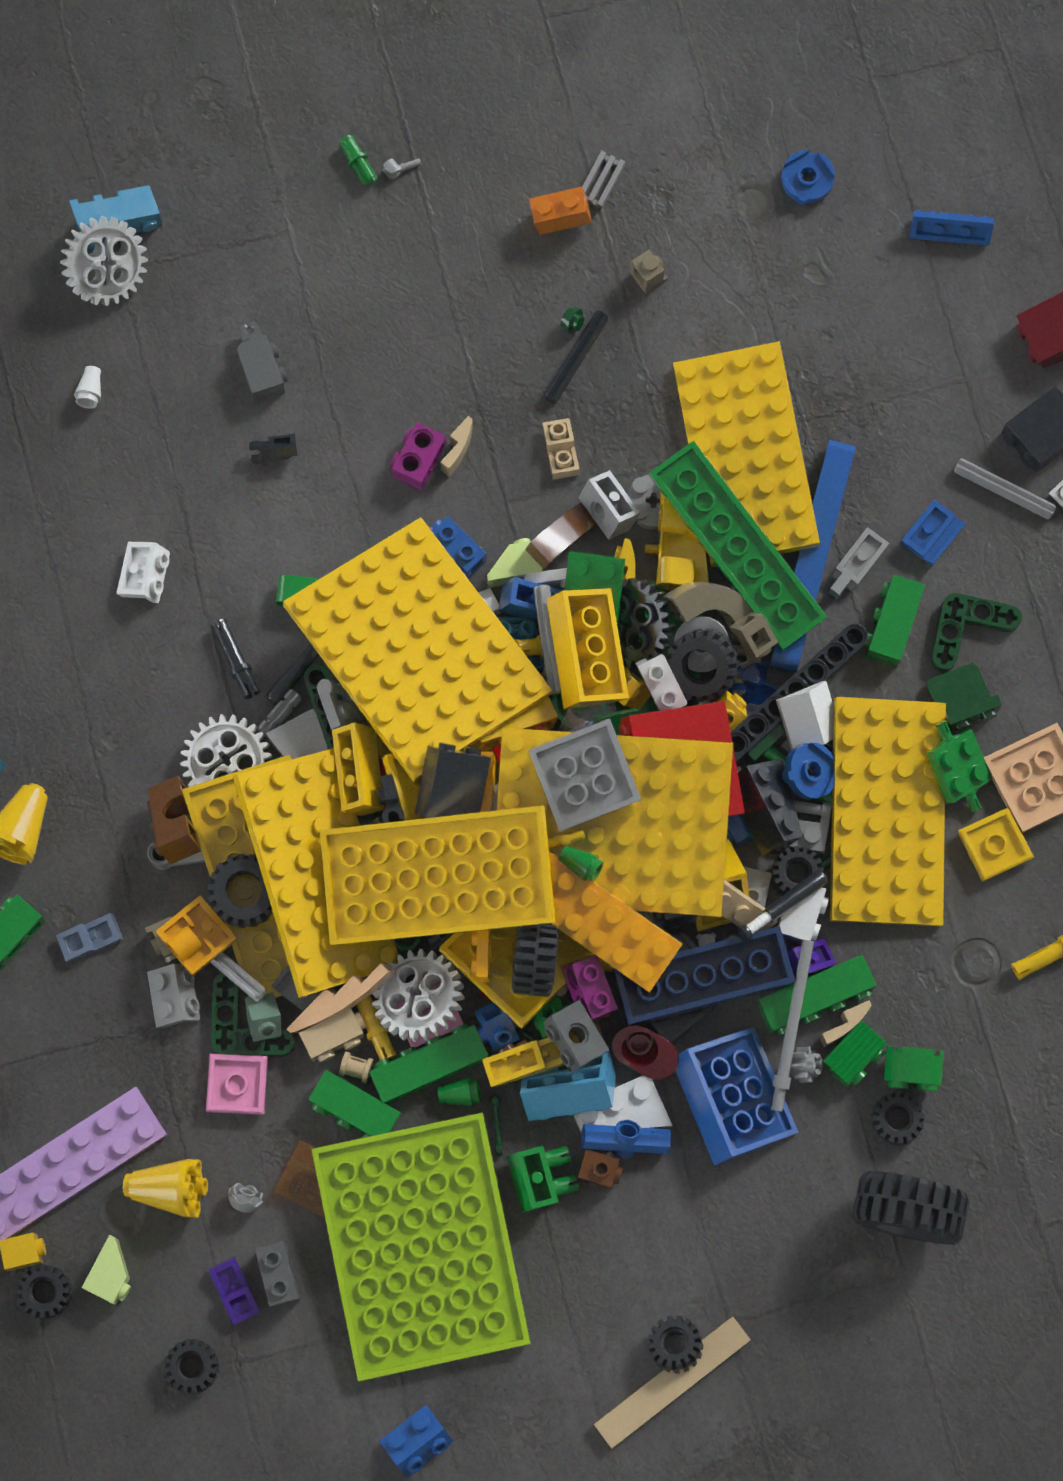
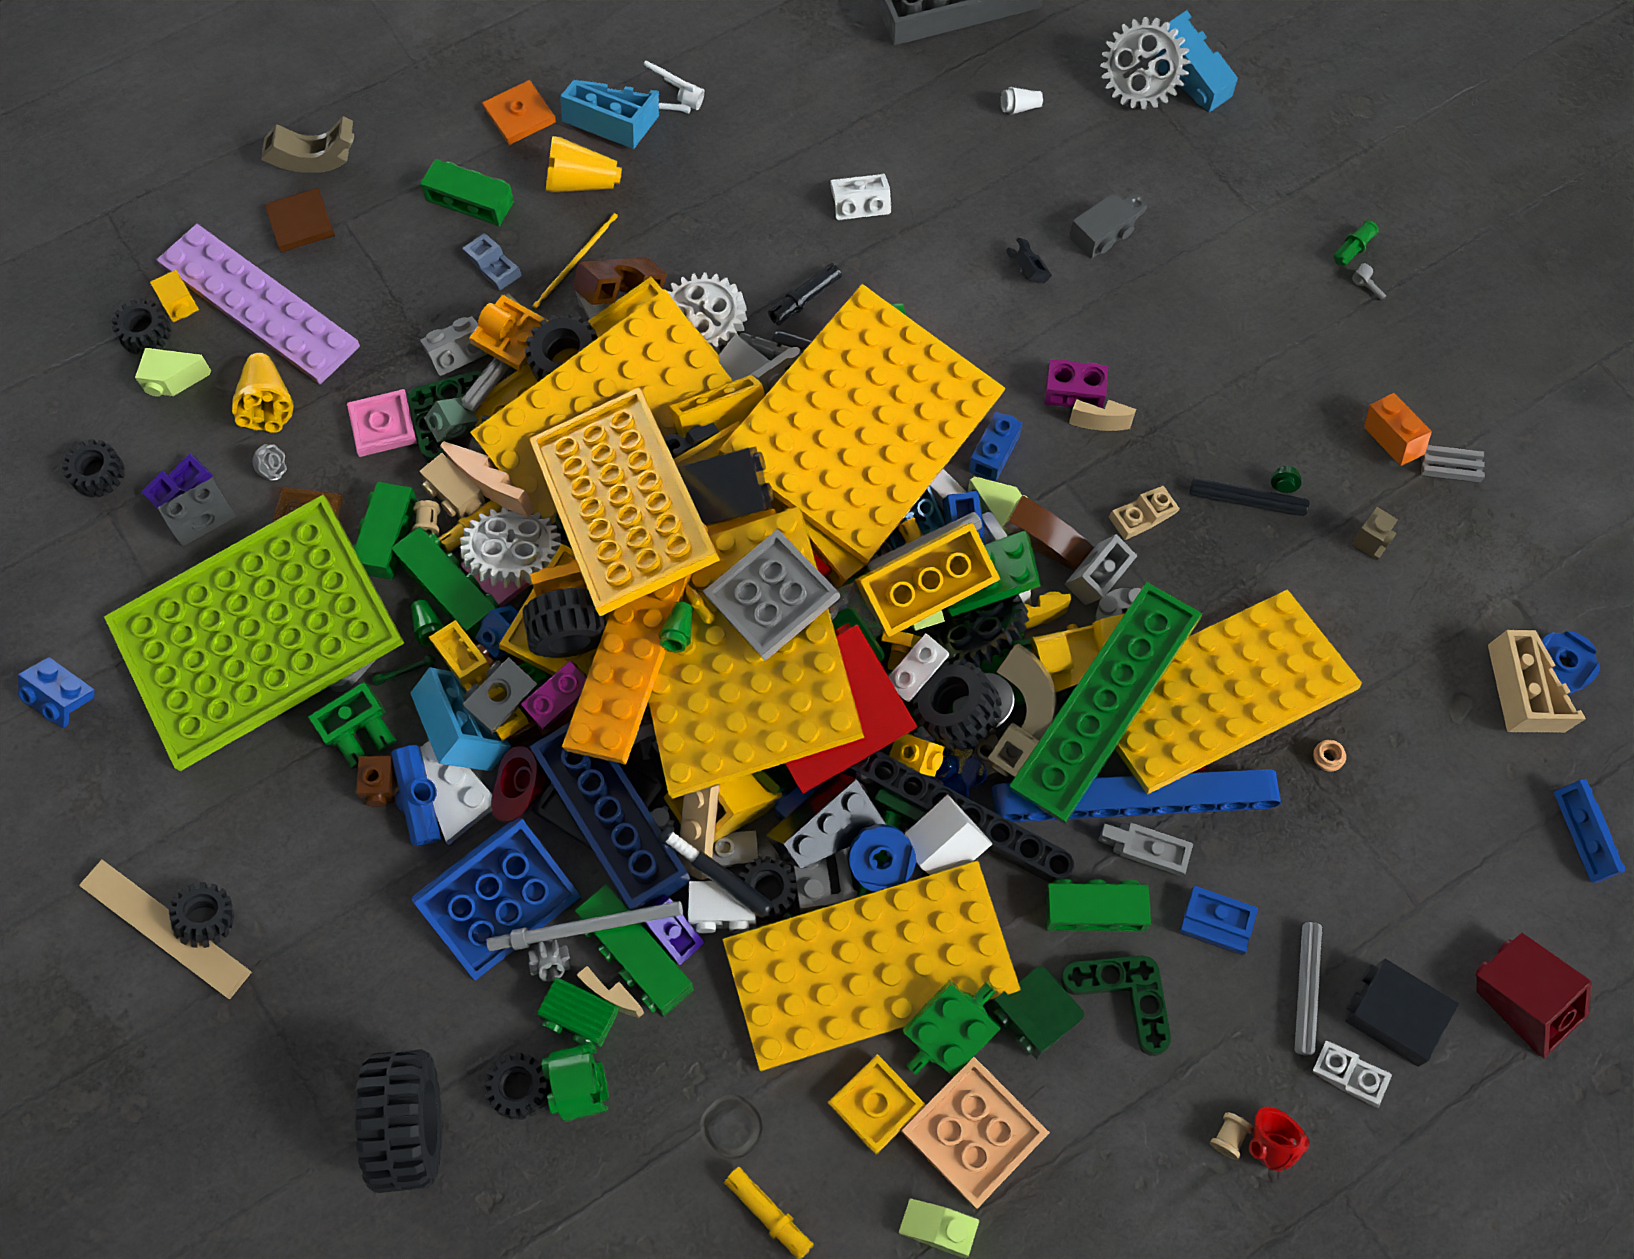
camera: 75 degrees right, 10 degrees down
none -> yellow piece [532,213,618,309]
none -> light nougat plate [1313,740,1346,772]
none -> tan wedge [1488,630,1586,733]

